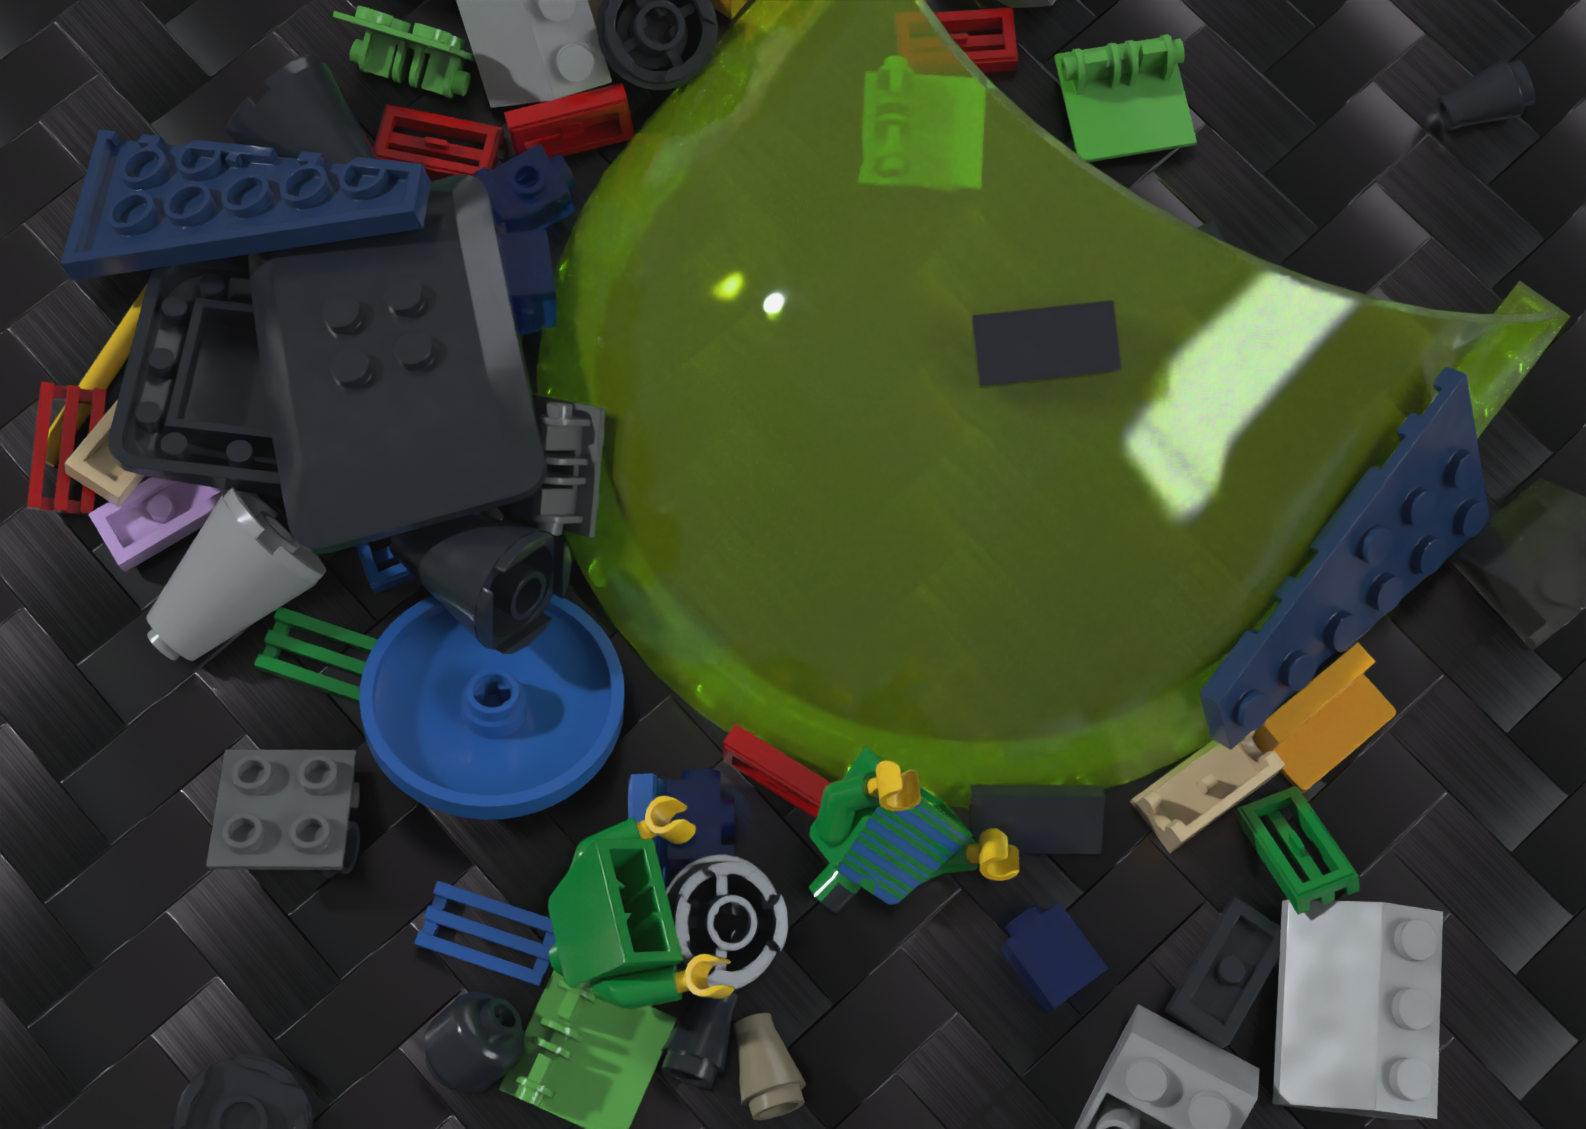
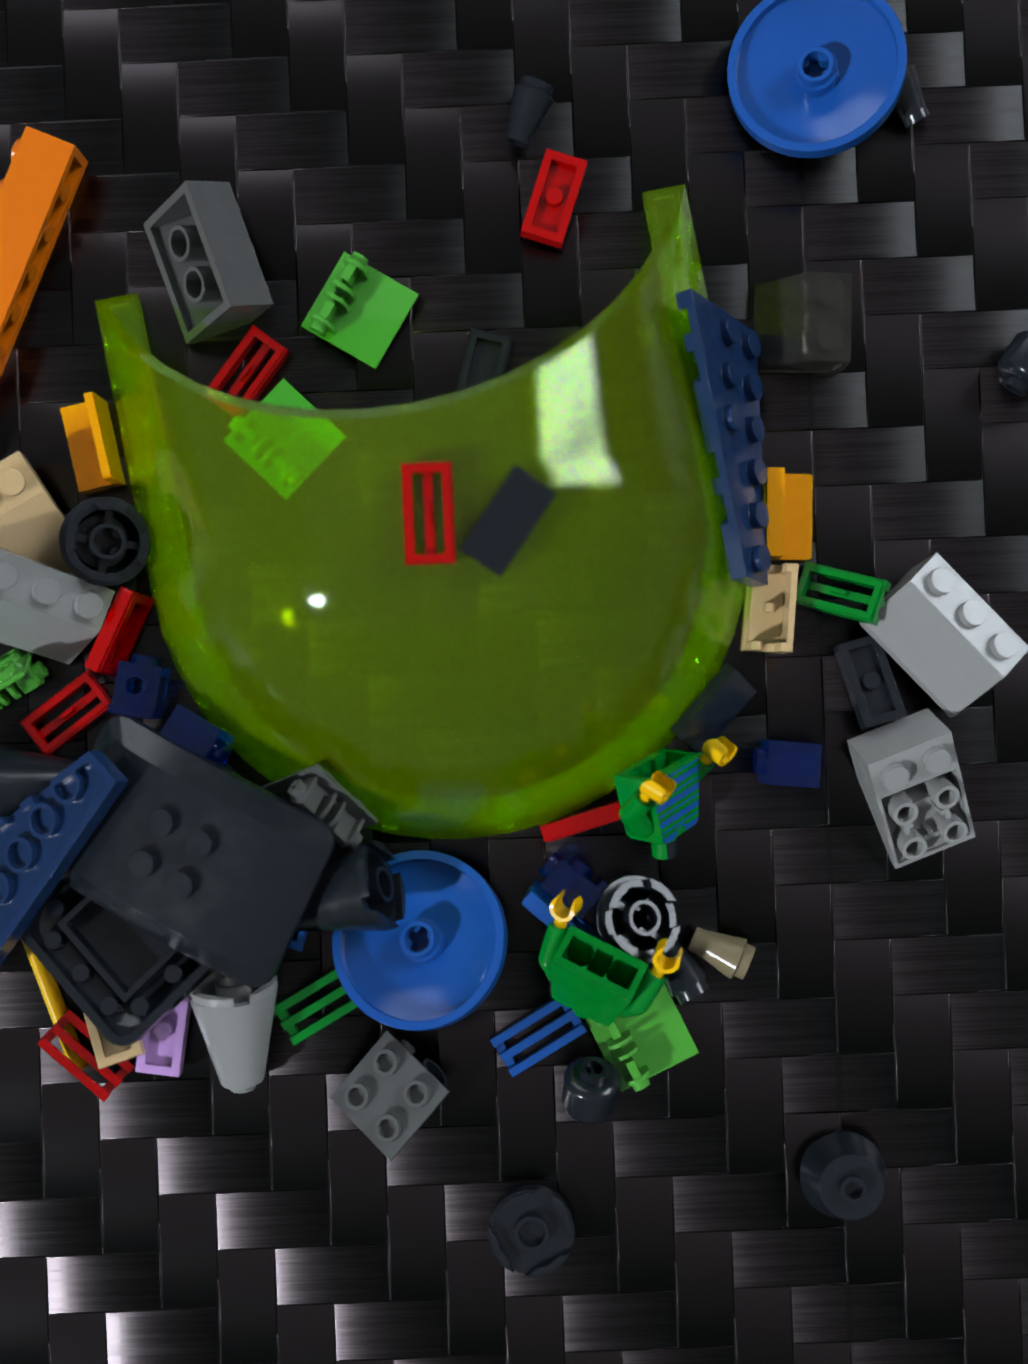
camera: 45 degrees left, 15 degrees up
none -> red tile [401,461,457,566]
none -> red plate [521,148,588,249]

